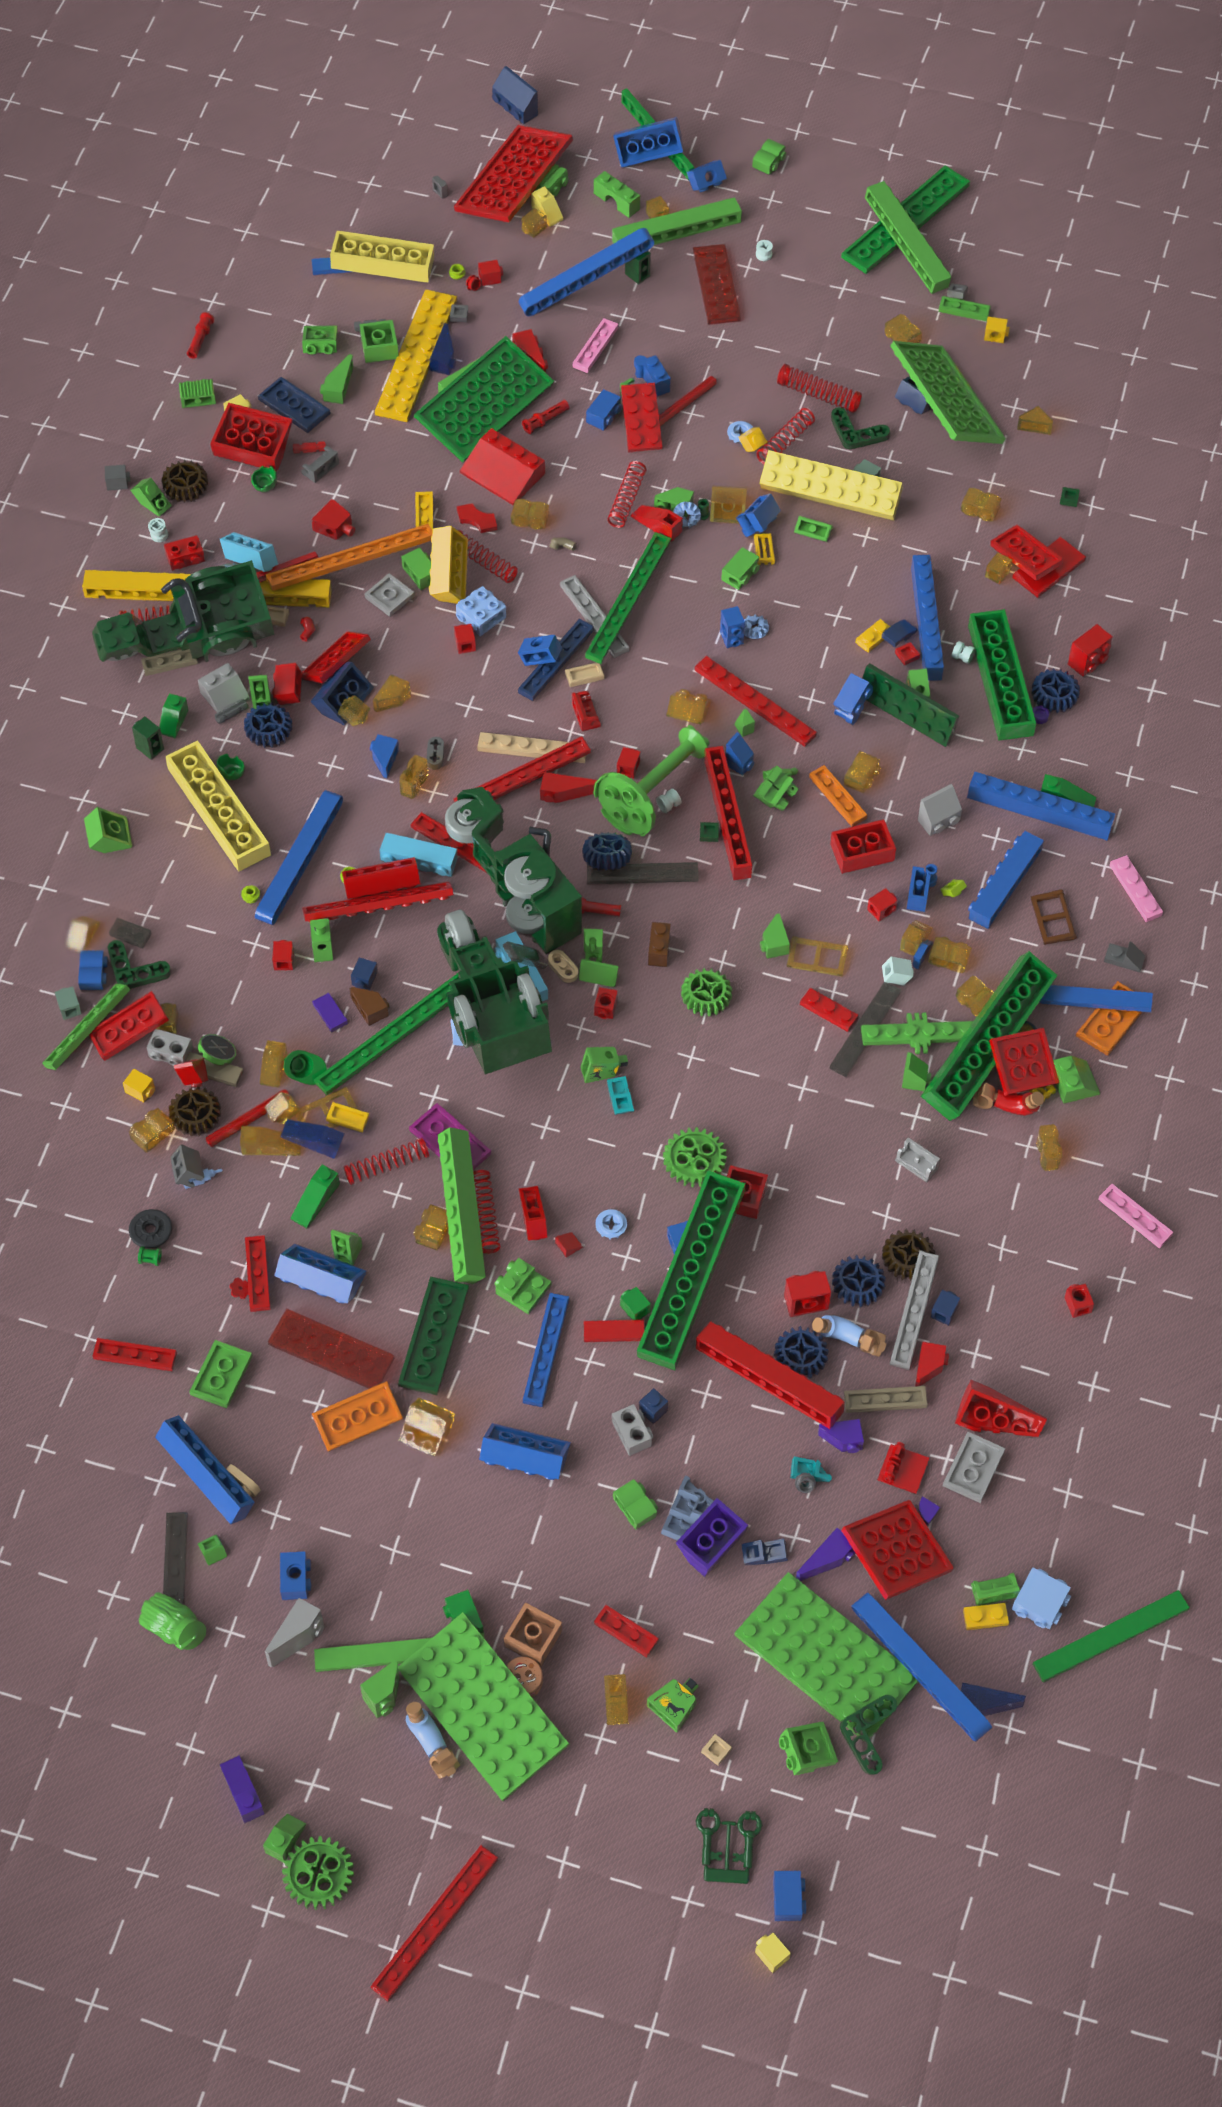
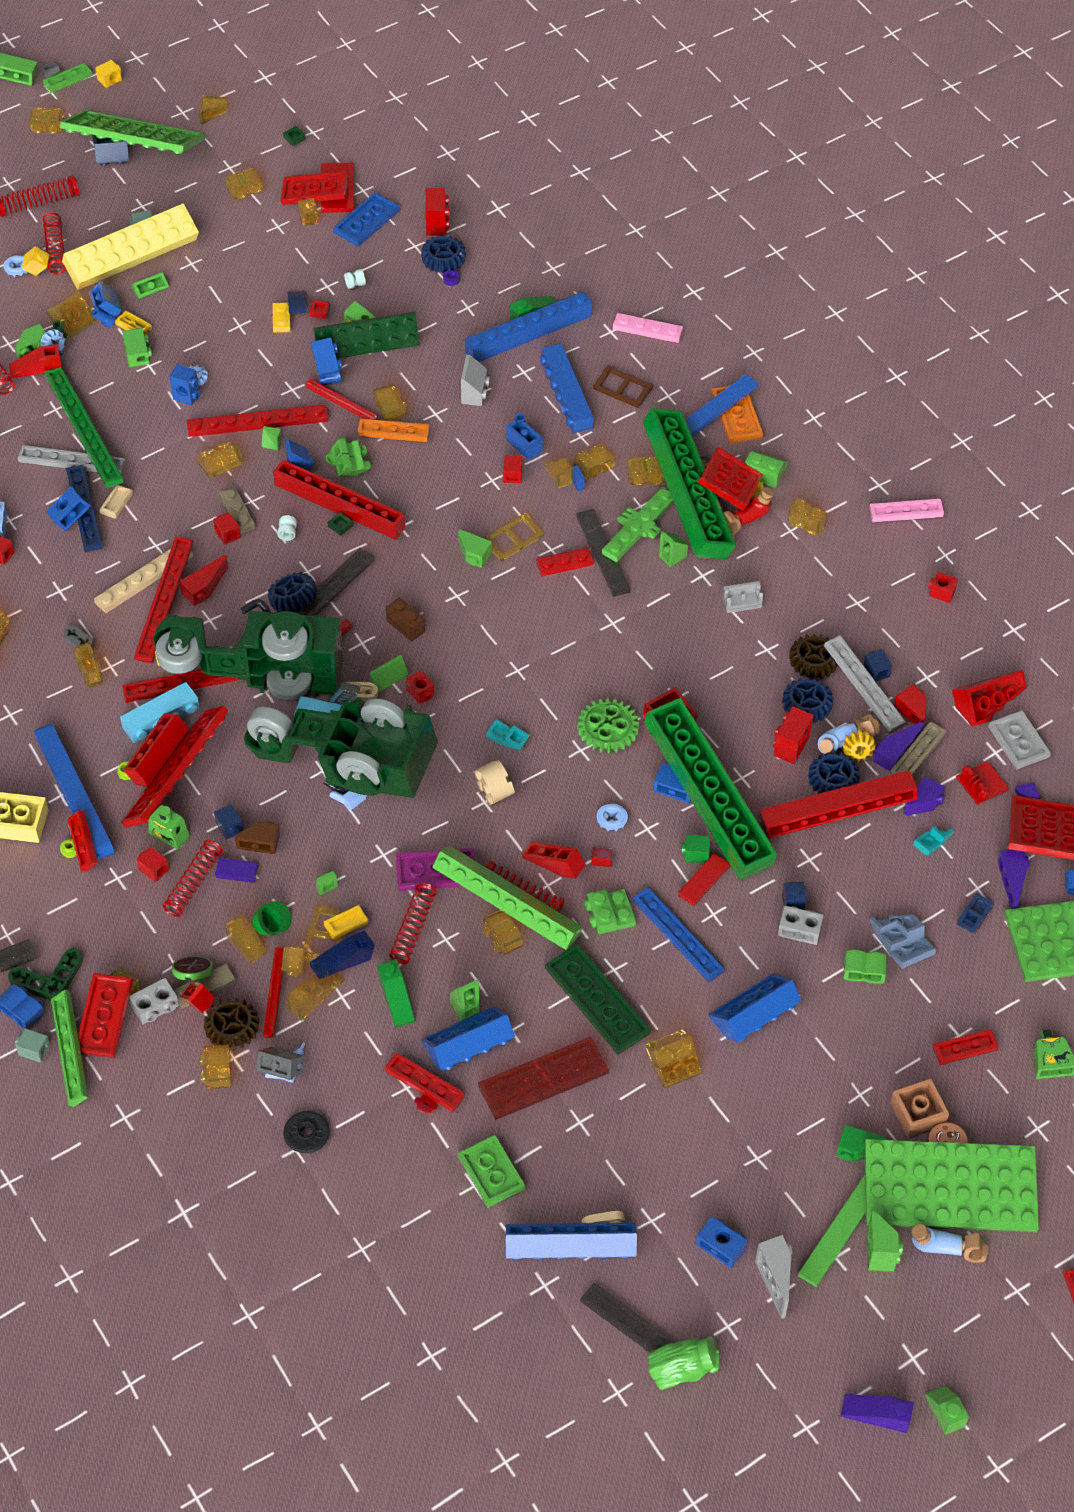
camera: 50 degrees left, 5 degrees down
red plate [92,1338,177,1371] -> none
yellow brick [123,1069,155,1102] -> none
green bush [138,1246,162,1266] -> none
bright green slope [198,1534,227,1565] -> none
bright green gear [282,1836,354,1910] -> none
orange tile [312,1381,403,1452] -> none
green plate [314,973,459,1095] -> none
blue slope [370,734,399,778] -> none
red hinge [572,691,601,731] -> none
bright green torso [581,1047,628,1083] -> none
bright green hinge [584,929,603,963] -> none
bright green piece [594,725,710,836] -> none
clear yellow slope [604,1674,628,1725] -> none
dark purple slope [676,1498,748,1577] -> none
bright green gear [681,968,732,1017] -> none
flat silver plate [795,1473,816,1493] -> none
red brick [830,819,896,874] -> none
dark green beam [831,407,890,450] -> none
light aqua brick [882,956,914,986] -> none
blue brick [911,555,944,681] -> none
lime plate [940,879,967,897] -> none
green brick [968,609,1036,741] -> none
dark grey slope [1104,941,1145,972] -> none
none -> red tile [67,810,98,872]
none -> red piece [162,840,223,917]
none -> dark tan plate [219,487,255,534]
none -> red axle [305,379,378,420]
none -> bright green plate [316,871,338,896]
none -> blue tile [333,192,400,247]
none -> tan brick [473,760,515,805]
none -> yellow gear [842,729,876,763]
none -> dark purple slope [873,722,924,771]

